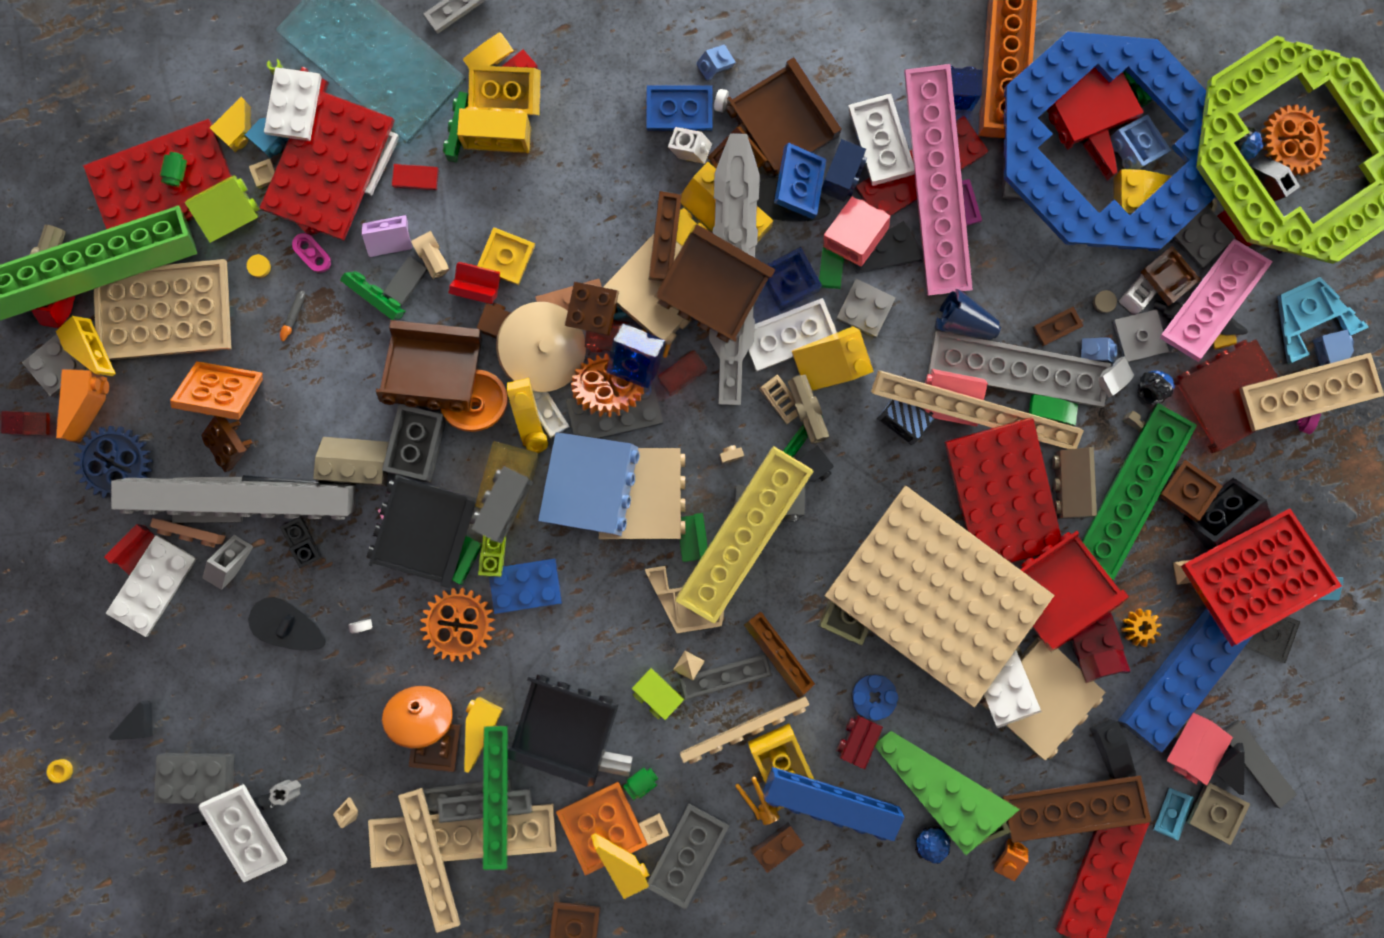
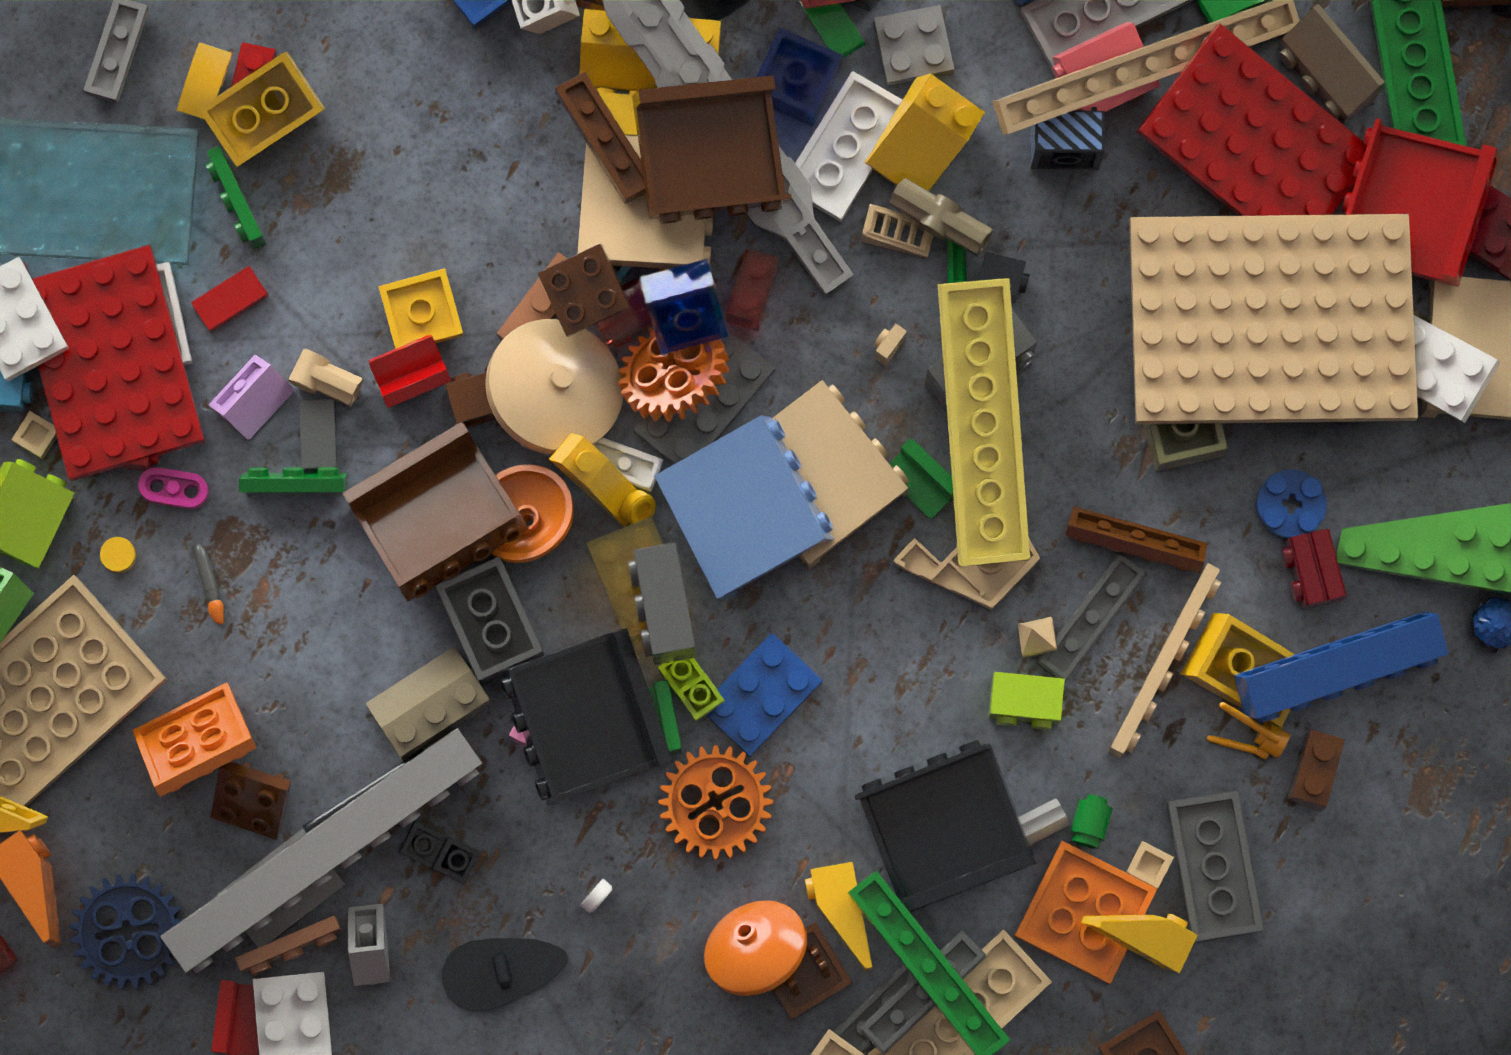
camera: 30 degrees left, 5 degrees down
yellow brick [457,106,531,153] -> none

